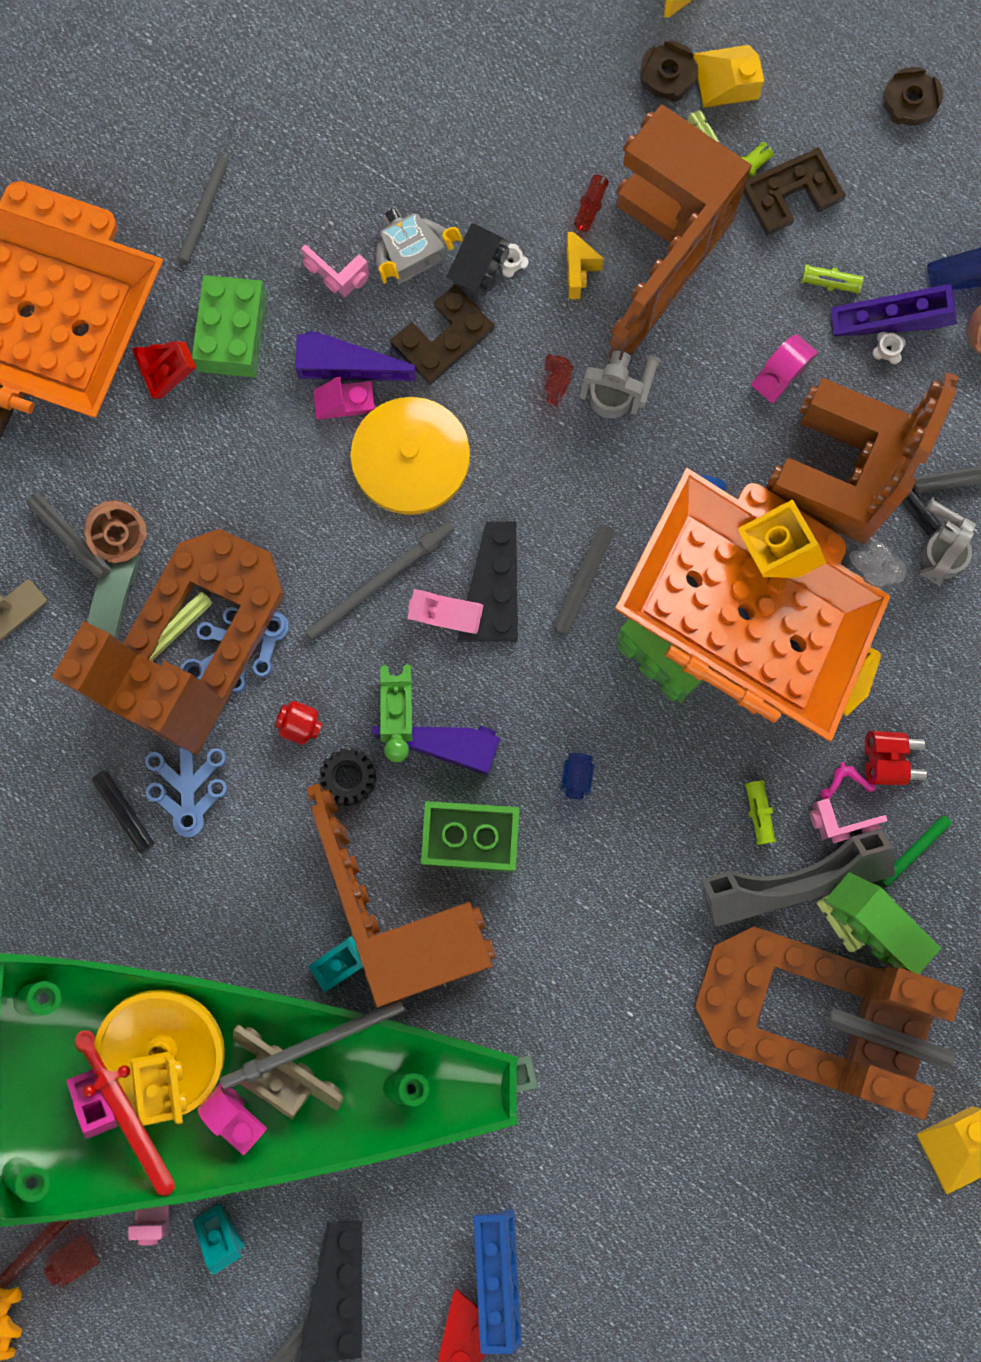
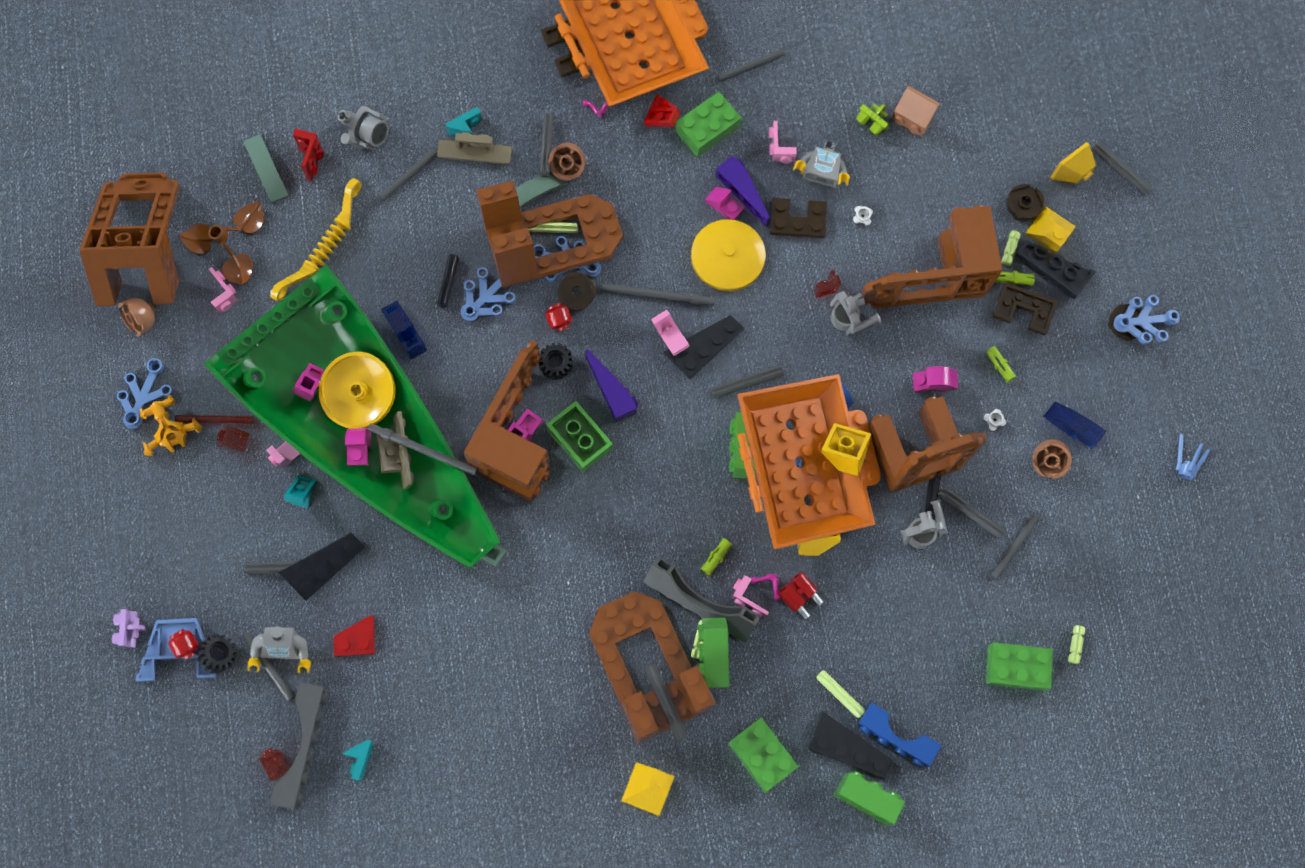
camera: 40 degrees right, 5 degrees down
red sword [74,1030,175,1196] -> none
yellow bracket [130,1051,187,1126] -> none
teal slope [308,936,364,993] -> none
bright green plate [380,665,412,763] -> none
black brick [446,222,510,297] -> none
blue fence [473,1209,522,1354] -> none
clear blue brick [560,753,595,800] -> none
yellow slope [566,232,604,299] -> none
clear red axle [574,175,609,232] -> none
dark purple slope [831,284,958,337] -> none
clear plate [850,536,907,587] -> none
green bar [879,815,952,888] -> none
none -> clear blue slope [381,300,427,360]
none -> dark pink brick [508,409,544,441]
none -> dark brown plate [558,272,596,310]
none -> dark pink piece [582,100,609,118]
none -> lime hips [856,104,889,136]
none -> nougat slope [891,86,940,136]
none -> black wing [1014,240,1096,299]
none -> medium blue plant [1113,295,1180,345]

